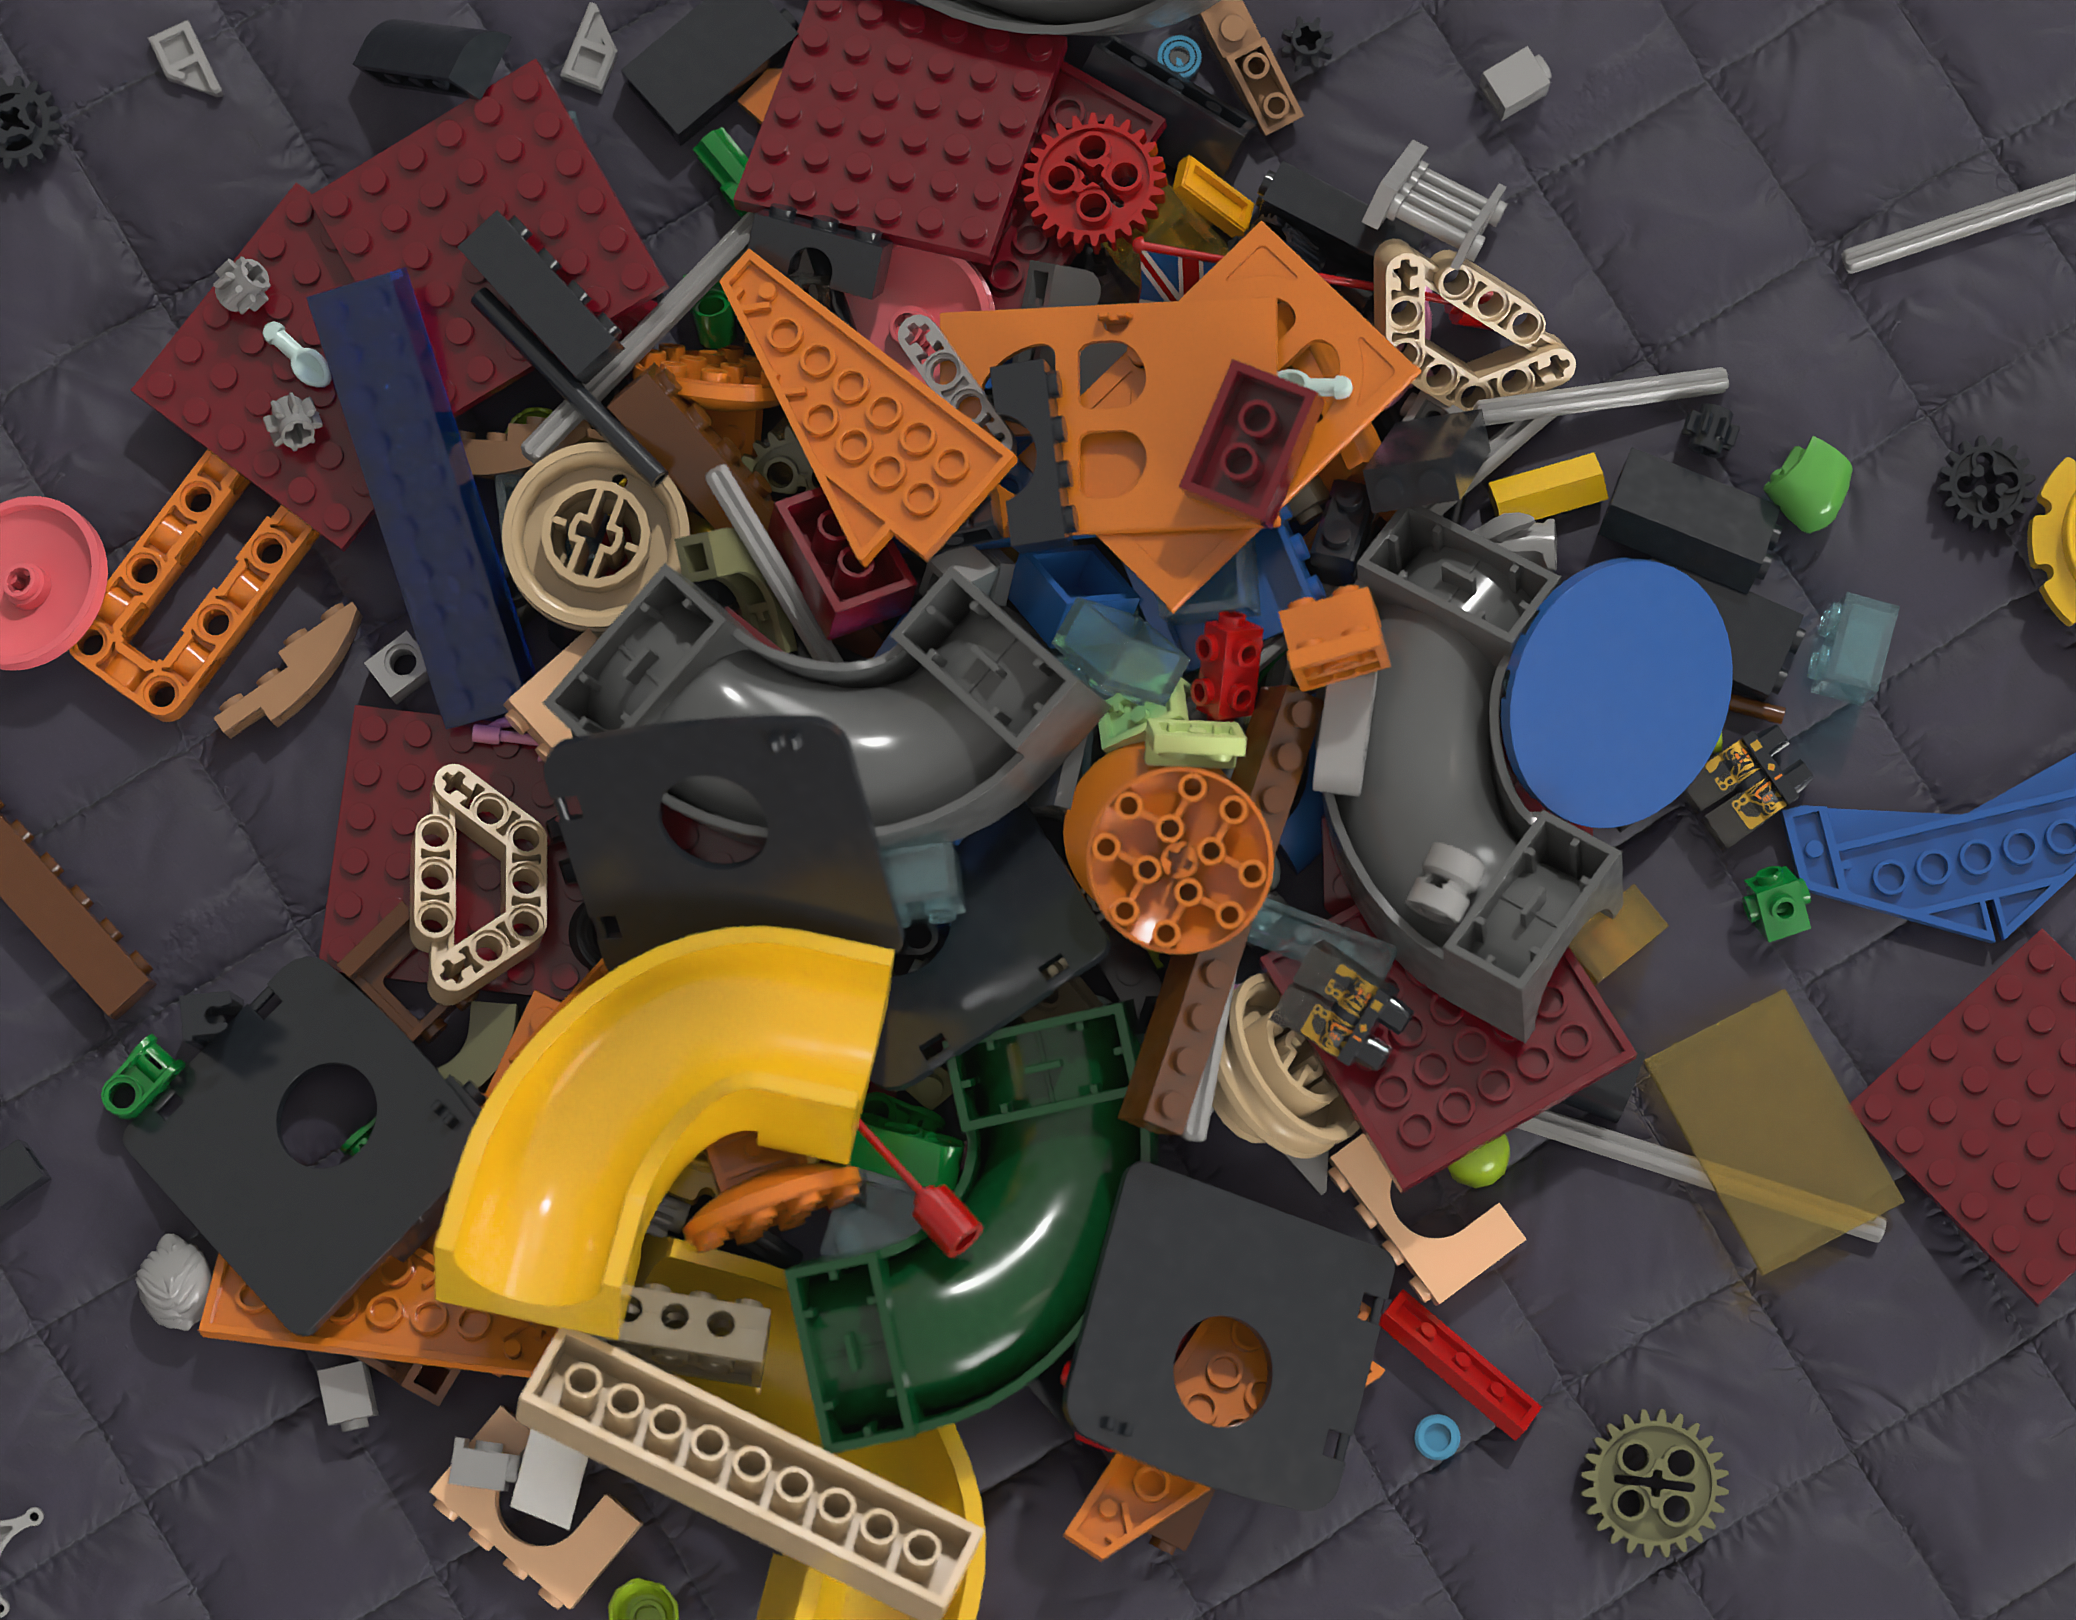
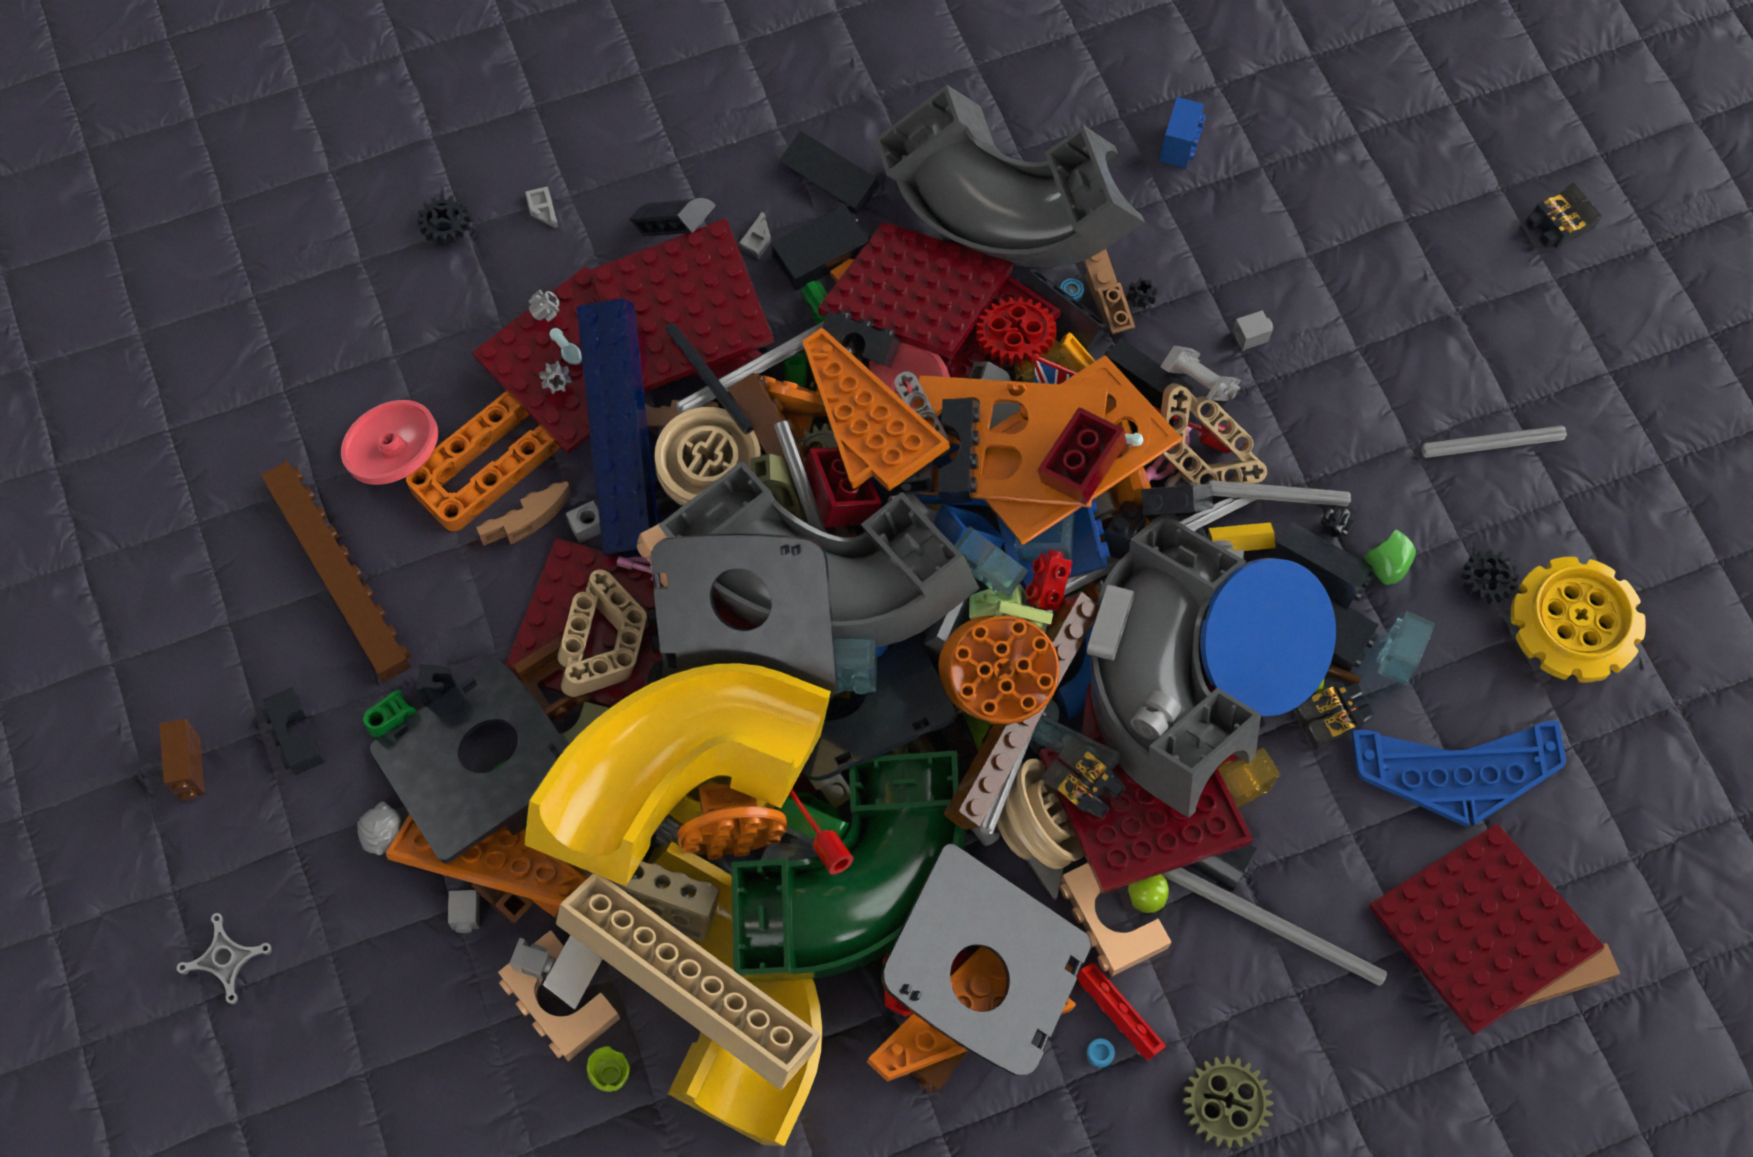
camera: 10 degrees right, 15 degrees down
black brick [458,210,625,385] -> none
orange bracket [1278,585,1391,692] -> none
clear yellow piece [1643,989,1905,1276] -> none
green brick [1742,866,1811,942] -> none

